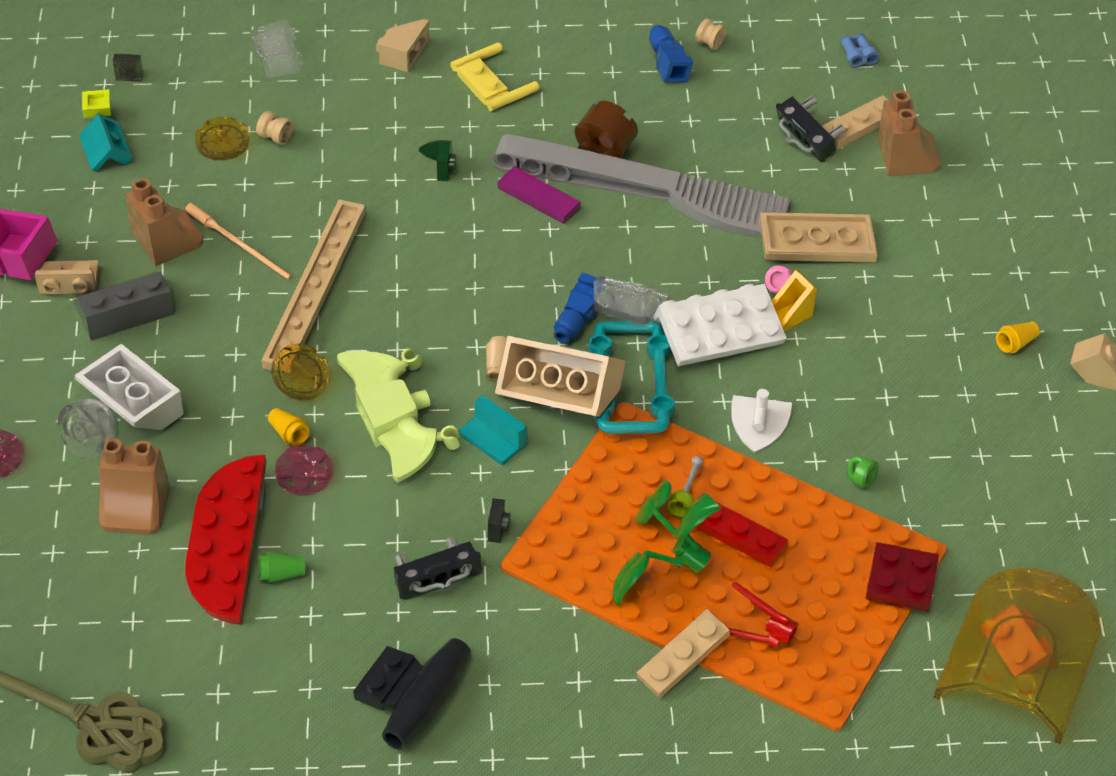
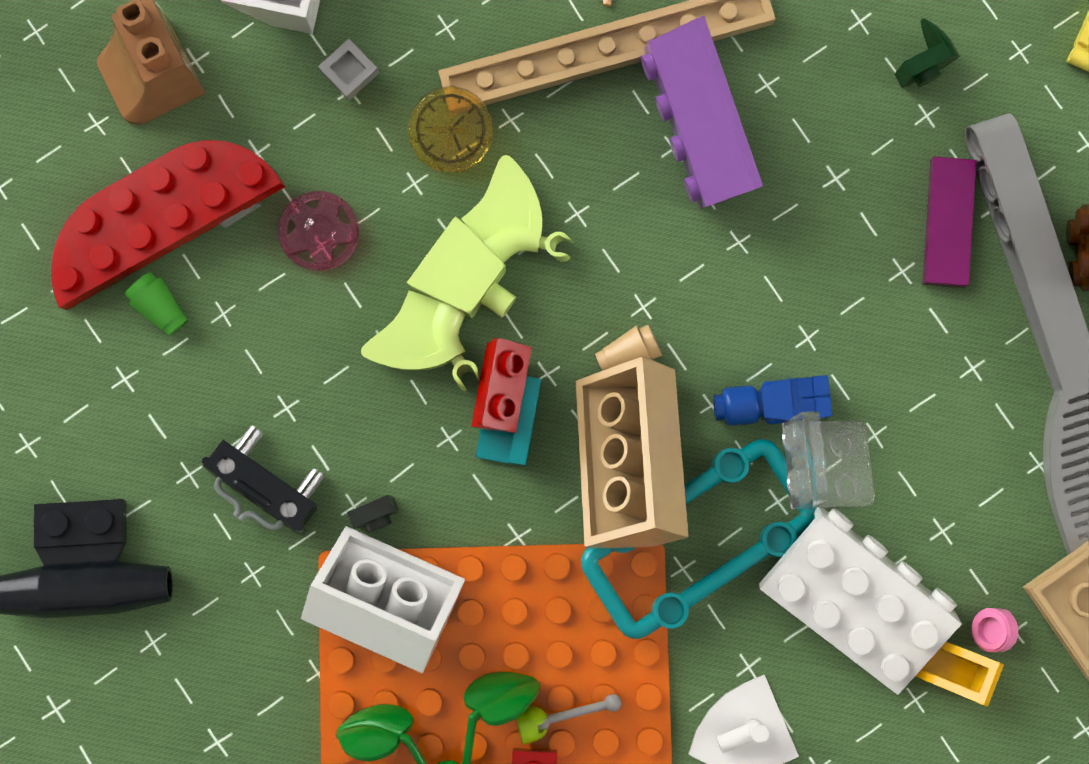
camera: 60 degrees right, 35 degrees up
yellow cone [268,408,310,446] -> none
none -> white slope [301,526,465,674]
none -> light grey plate [318,39,379,101]
none -> red bracket [471,338,532,433]
none -> medium lavender slope [641,16,763,209]

